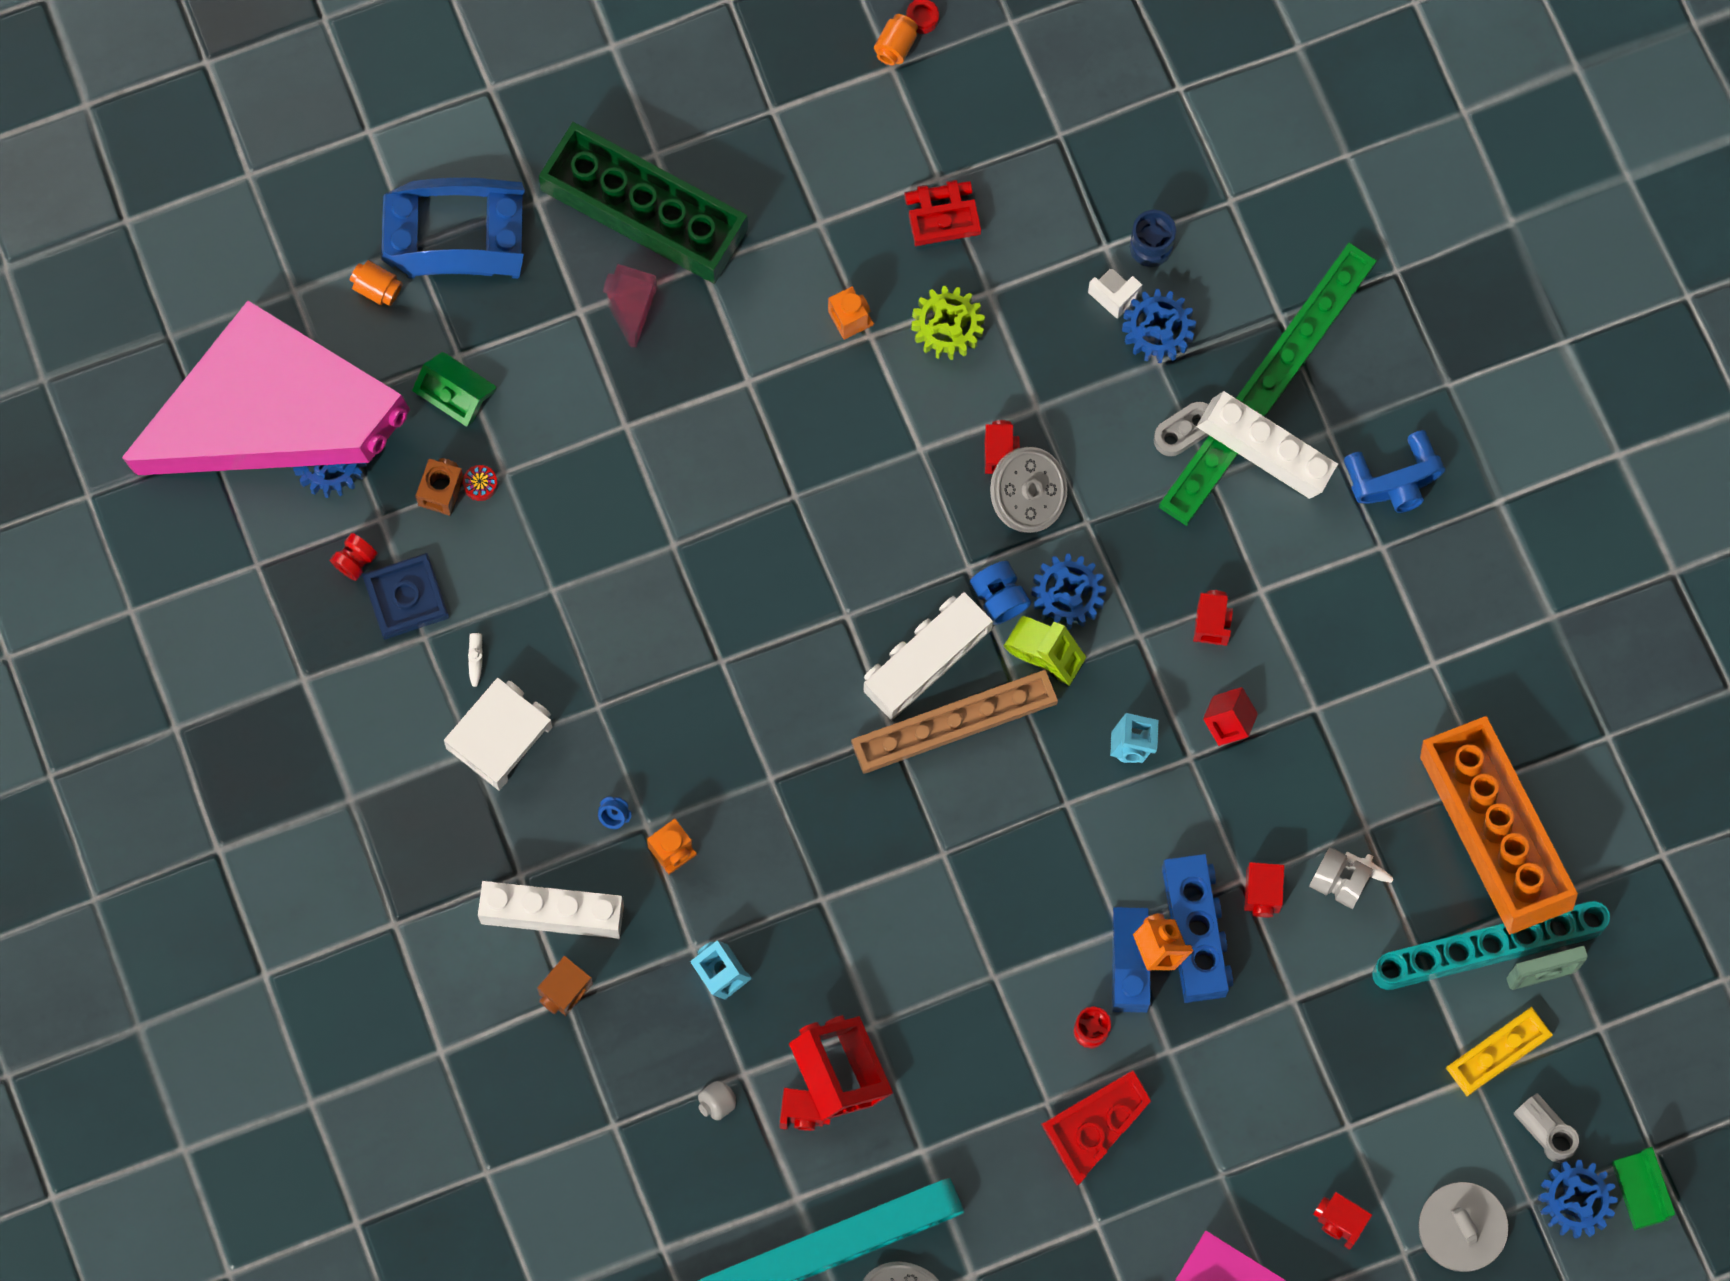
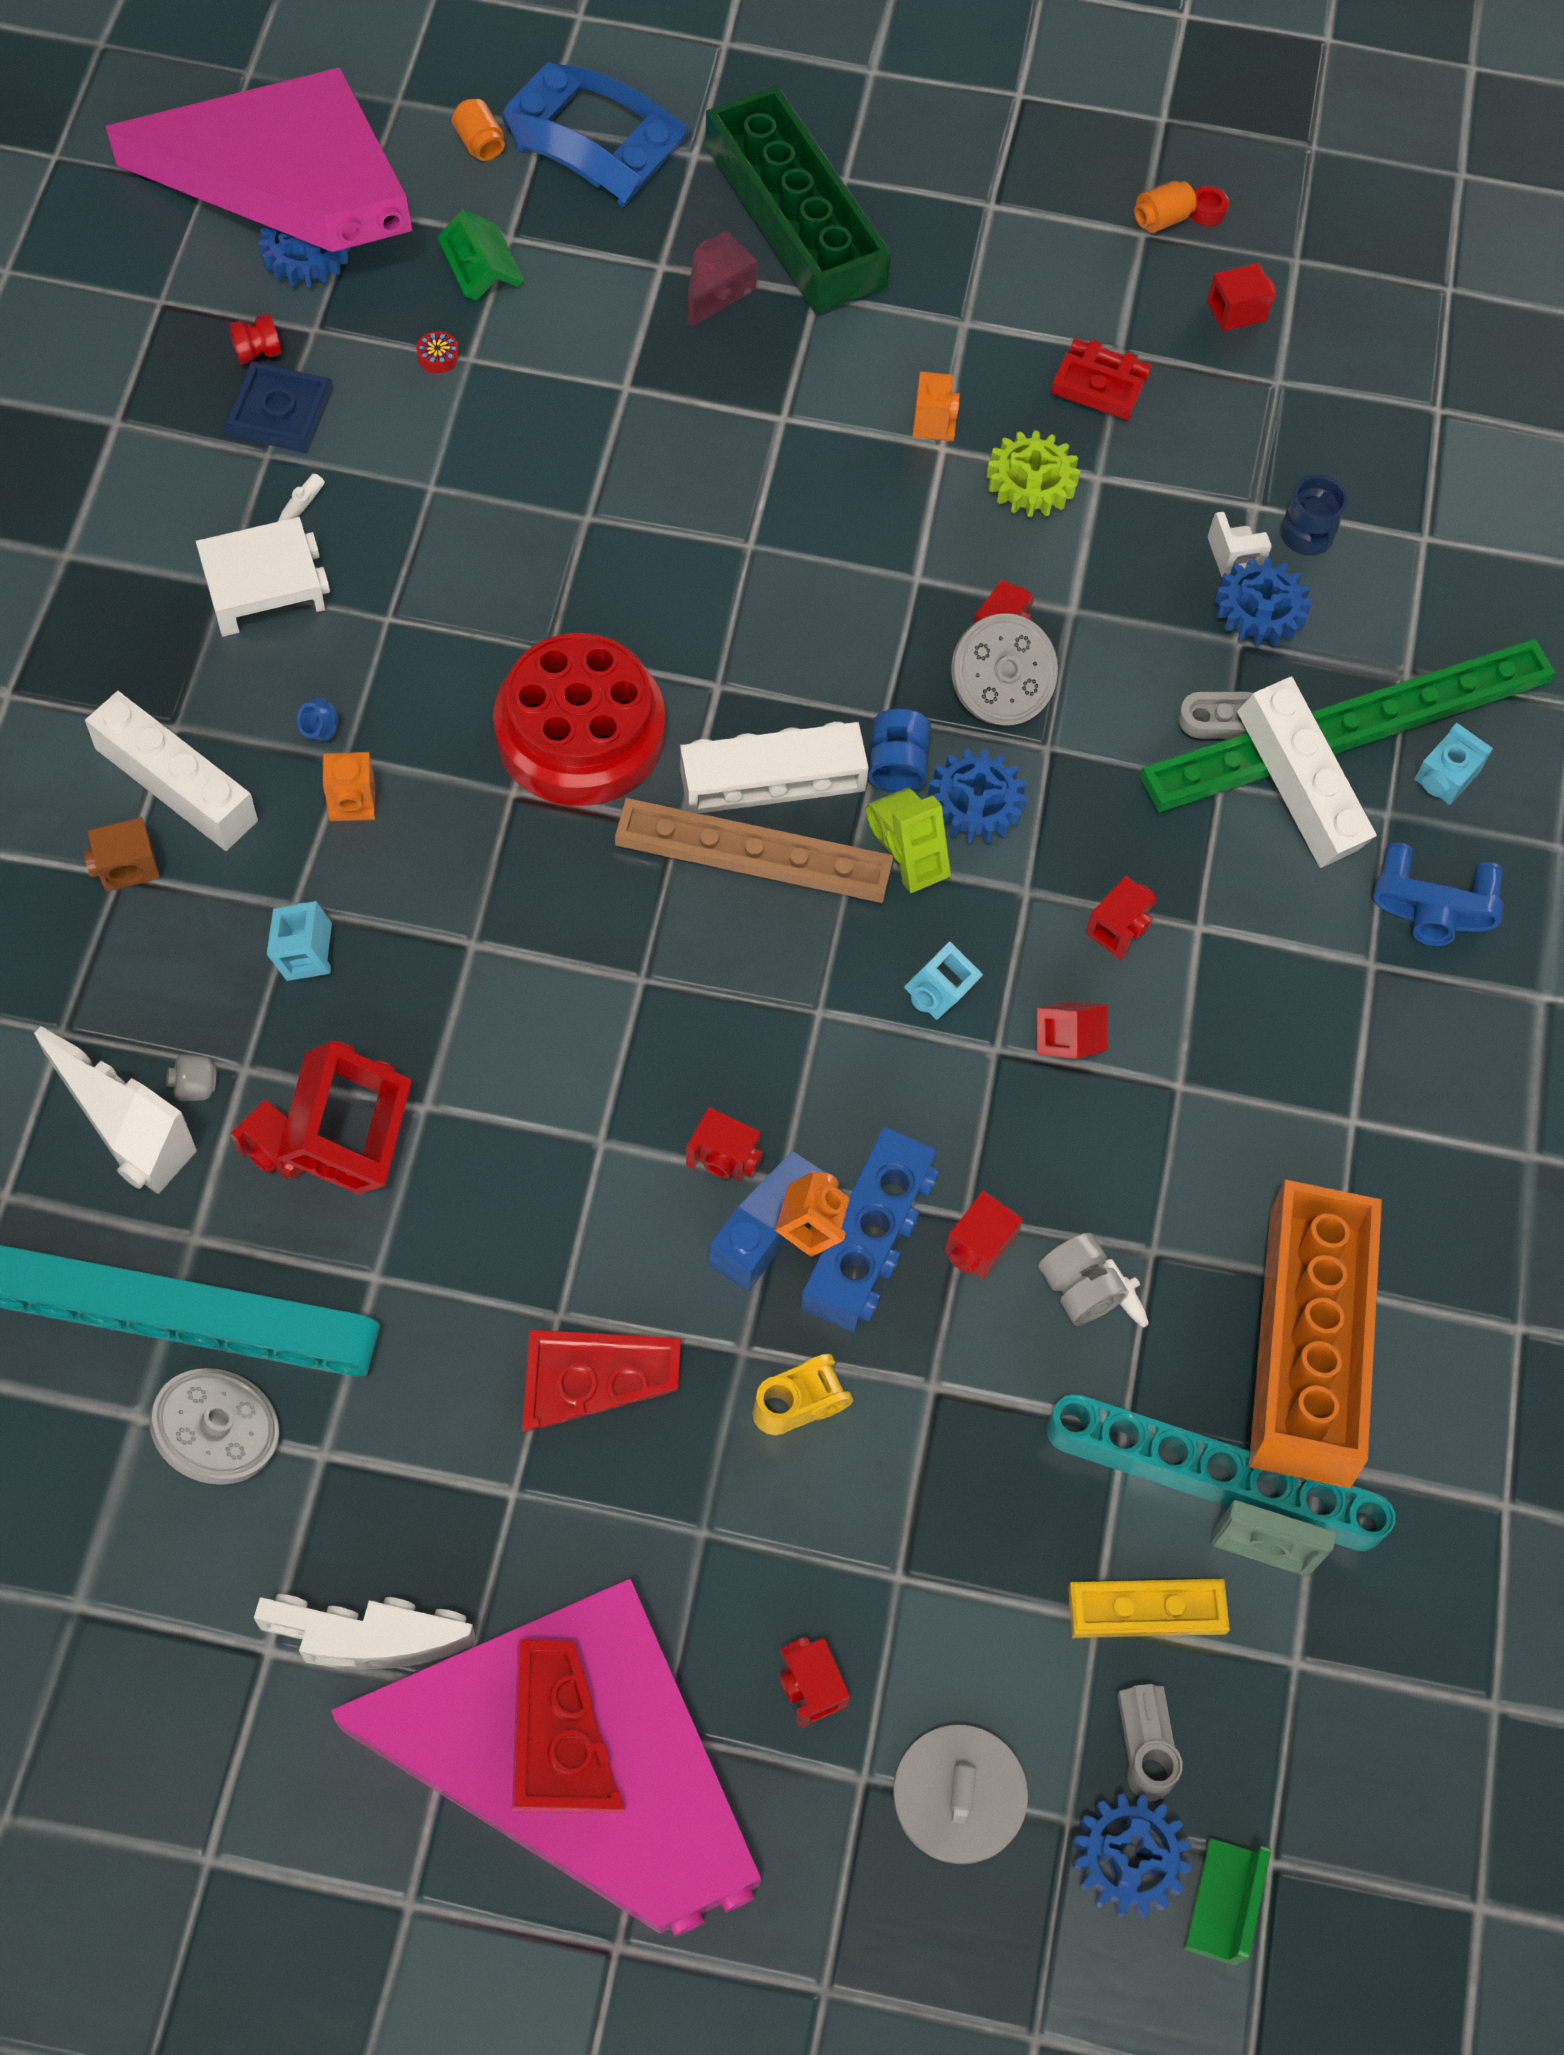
camera: 30 degrees right, 10 degrees down
dark orange brick [416,458,463,516] -> none
red wheel [1073,1006,1111,1048] -> none
none -> white wedge [34,1026,197,1194]
none -> red wheel [493,633,665,806]
none -> red brick [686,1107,764,1182]
none -> yellow piece [752,1354,854,1435]
none -> red brick [1206,263,1276,332]
none -> medium azure brick [1414,723,1493,805]

